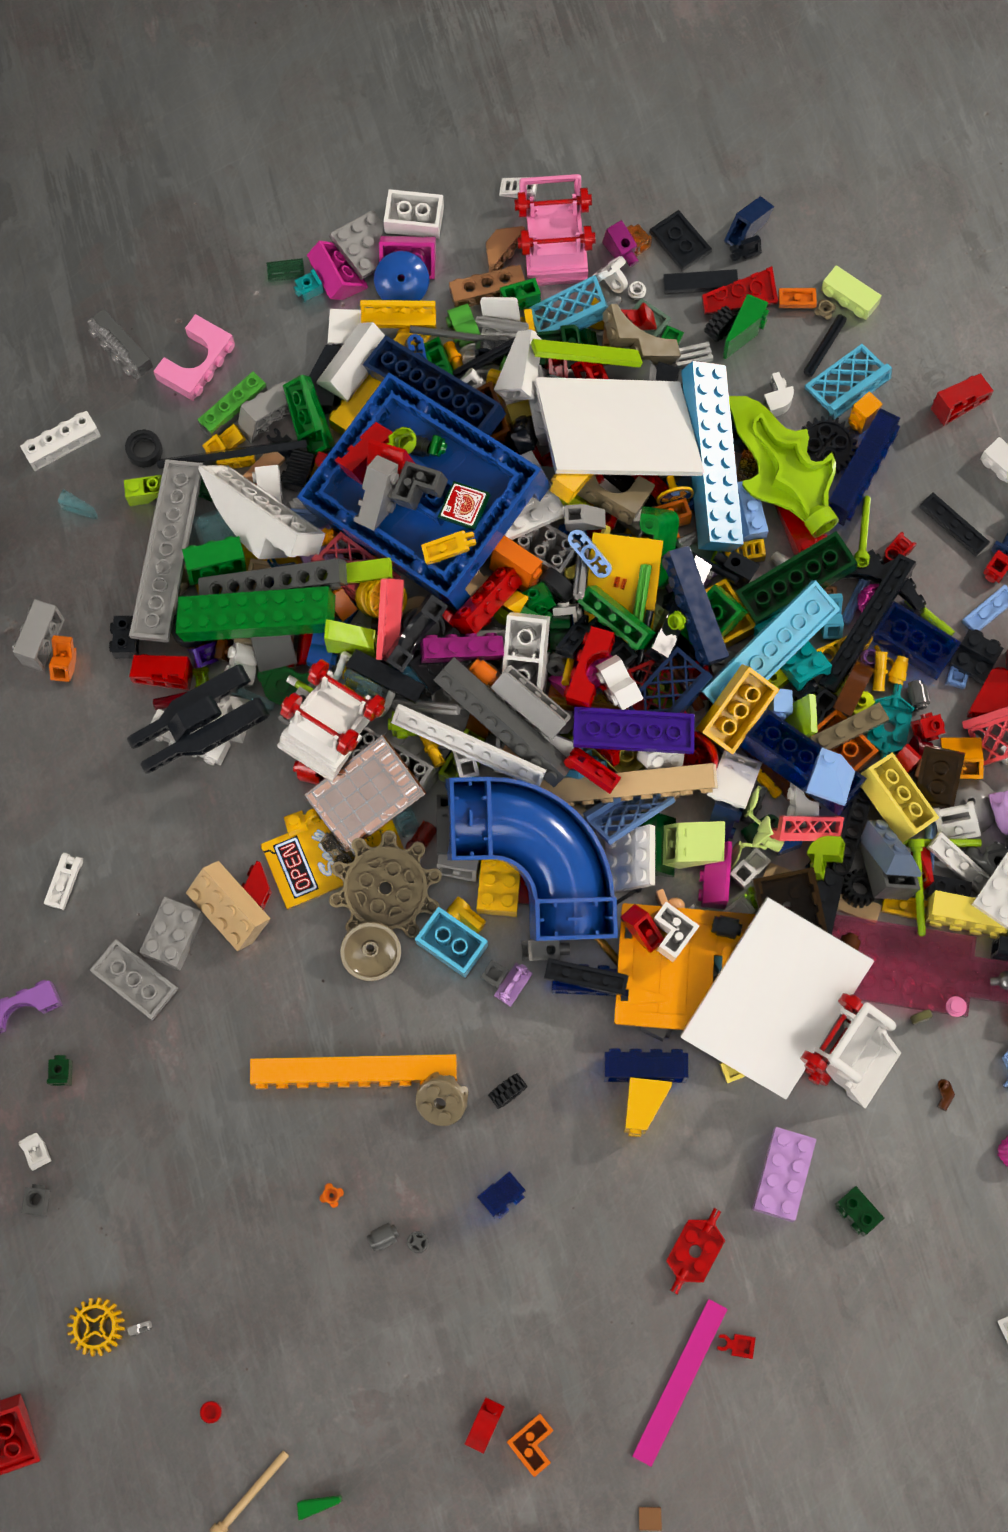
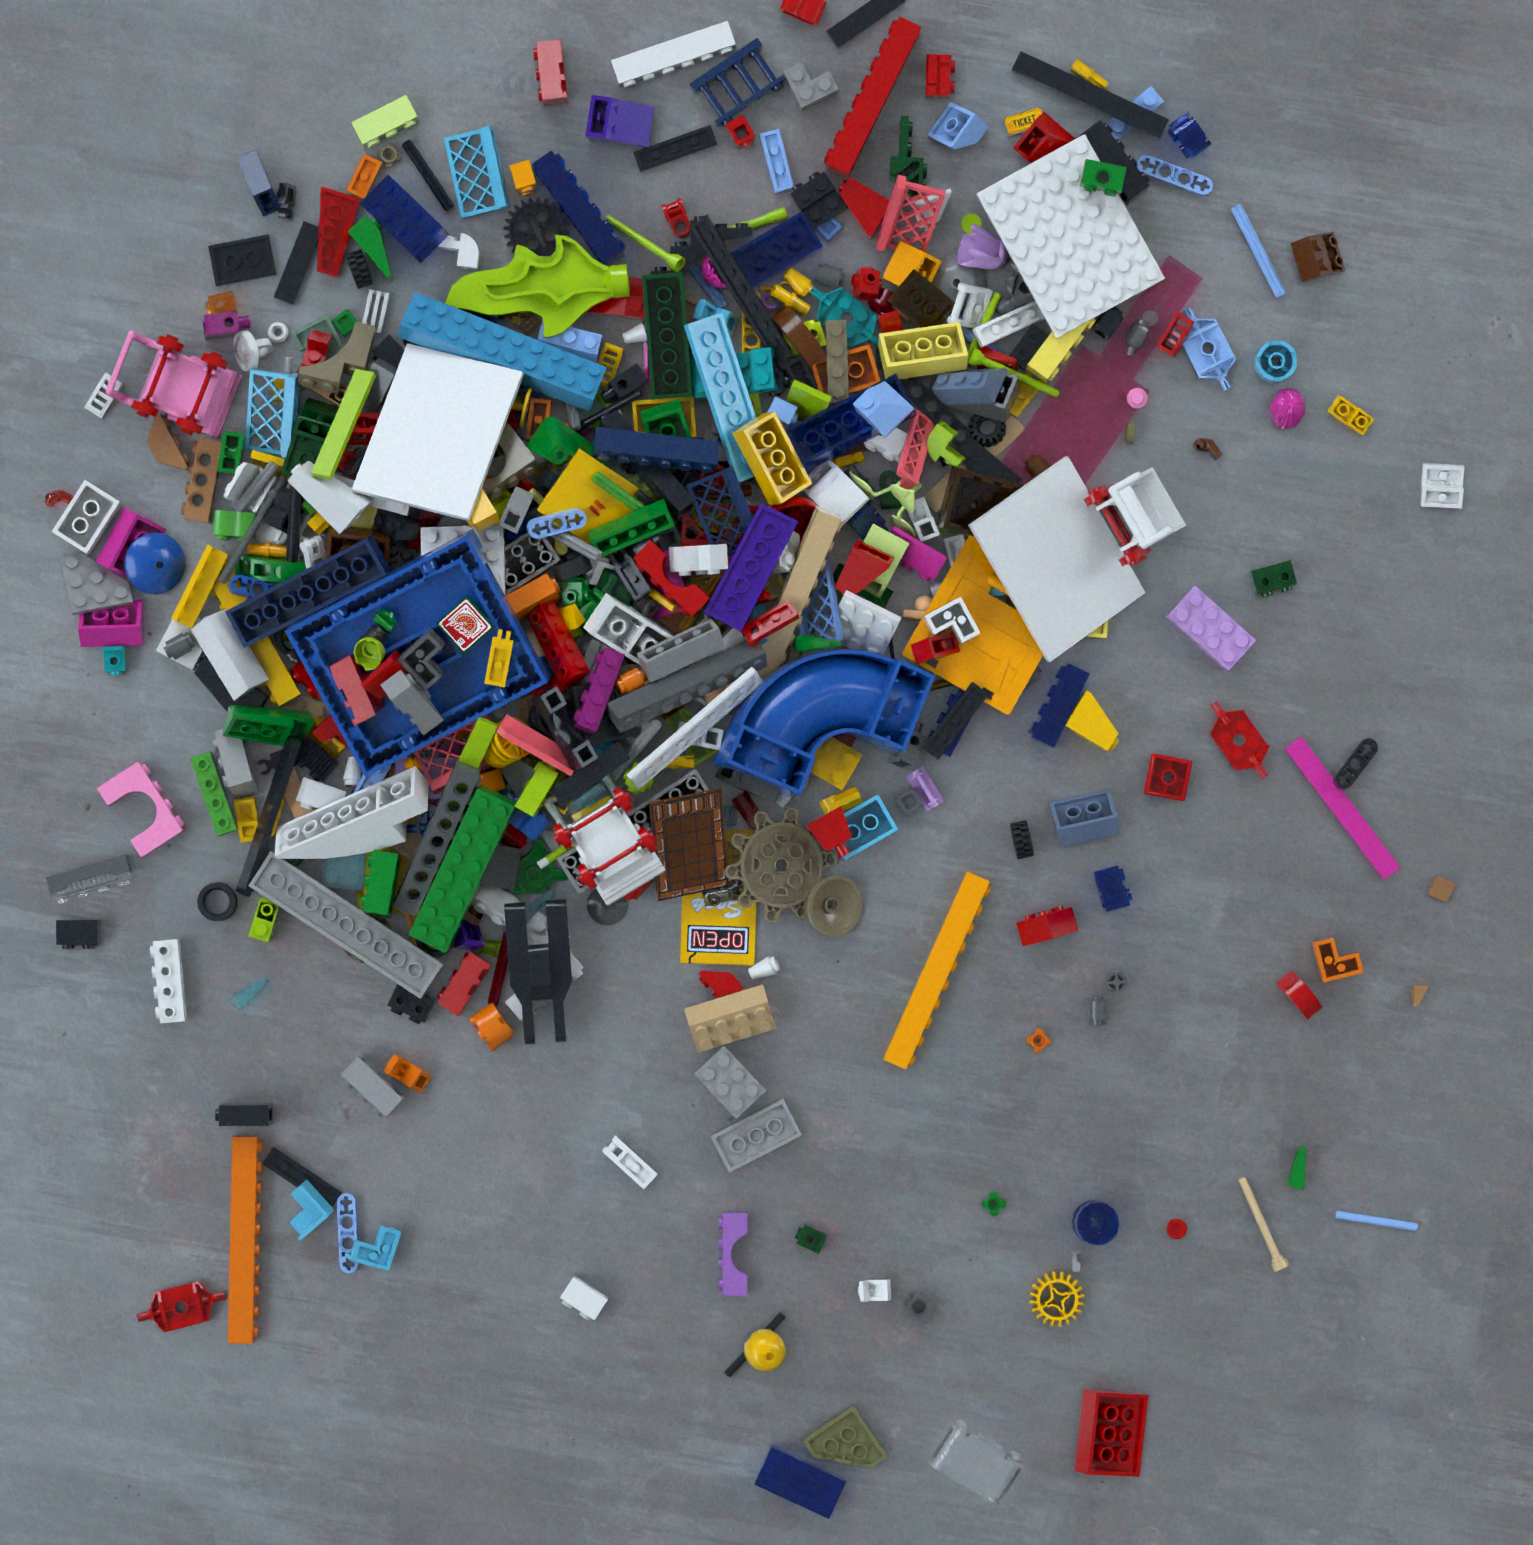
camera: 70 degrees left, 15 degrees up
clear green tile [266,258,305,282] -> none
yellow plate [284,808,320,837] -> none
dark tan plate [415,1072,469,1126] -> none
lime plate [668,611,686,630] -> none
black brick [711,915,742,939] -> none
red plate [717,1334,756,1359] -> none
none -> clear red arm [44,489,74,507]
none -> black brick [56,920,100,949]
none -> dark grey brick [164,632,196,660]
none -> clear blue brick [359,174,449,264]
none -> orange brick [468,1002,515,1052]
none -> dark purple slope [585,95,655,148]
none -> dark grey dish [587,888,628,925]
none -> white cone [748,956,780,980]
none -> green slope [795,635,842,652]
none -> red torso [806,806,852,858]
none -> red slope [835,540,894,595]
none -> green plate [982,1192,1006,1216]
none -> red brick [1016,905,1079,946]
none -> sand blue slope [1049,789,1120,848]
none -> clear blue wheel [1071,1200,1119,1245]
none -> red brick [1144,753,1192,801]
none -> black beam [1333,738,1378,790]

